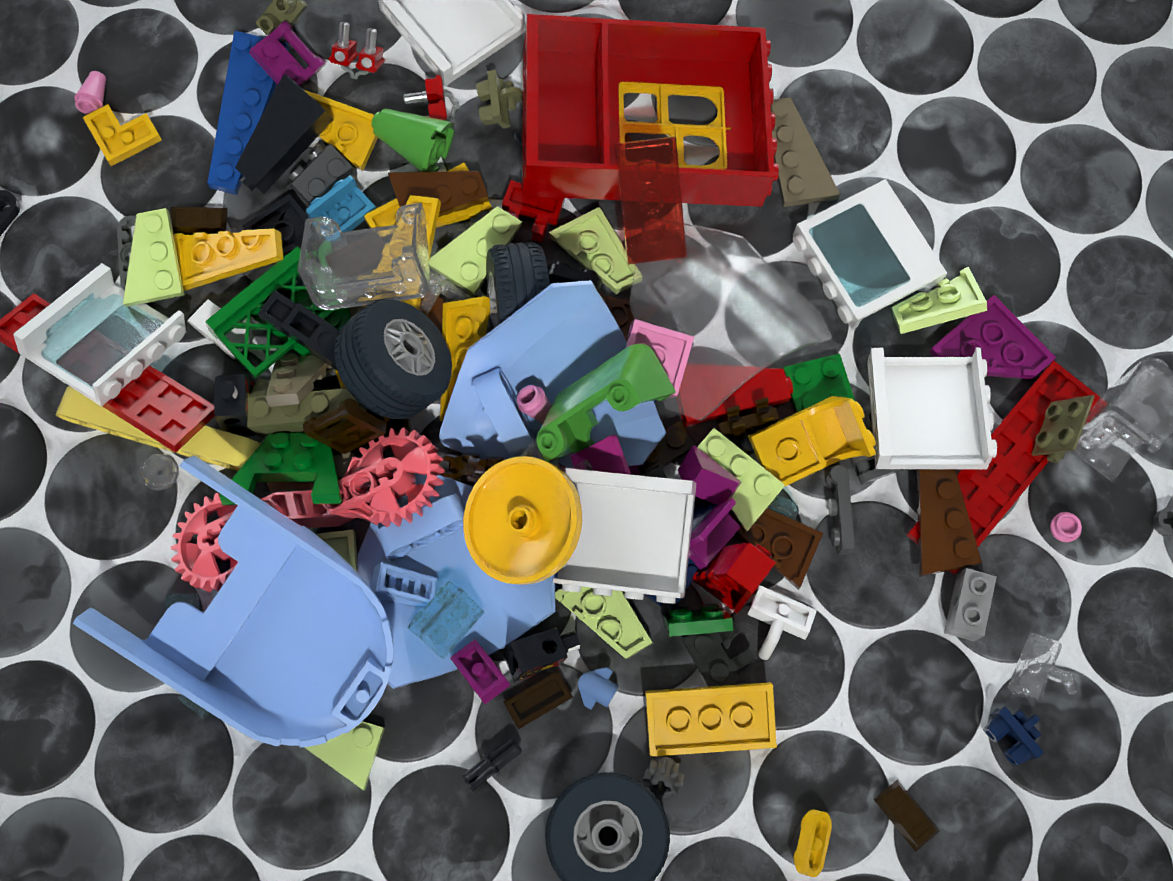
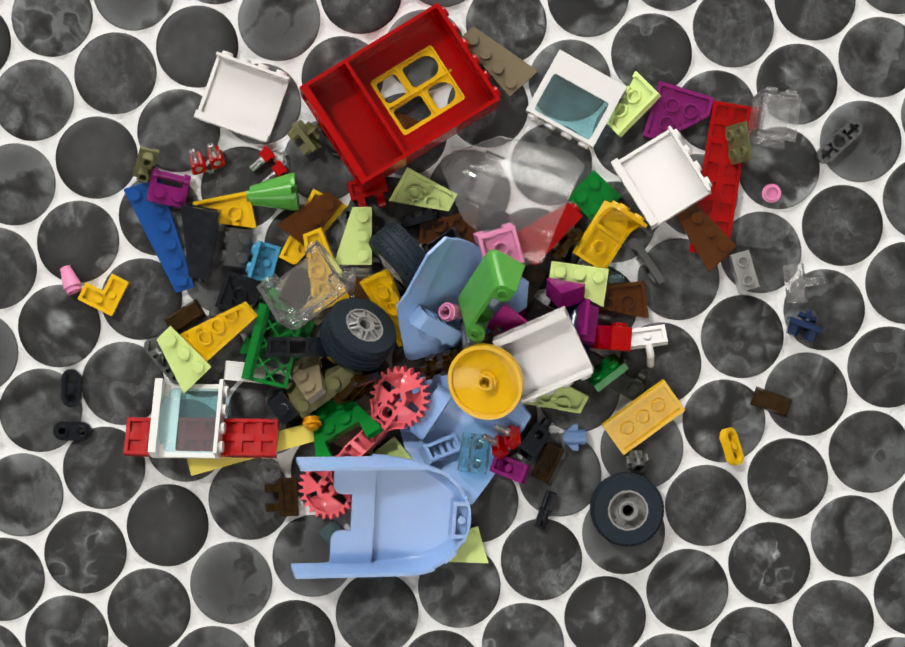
camera: 30 degrees left, 15 degrees up
clear red tile [615,136,687,265] -> none
none -> dark brown plate [265,477,299,517]
none -> light orange plate [302,415,322,431]
none -> red piece [481,423,521,460]

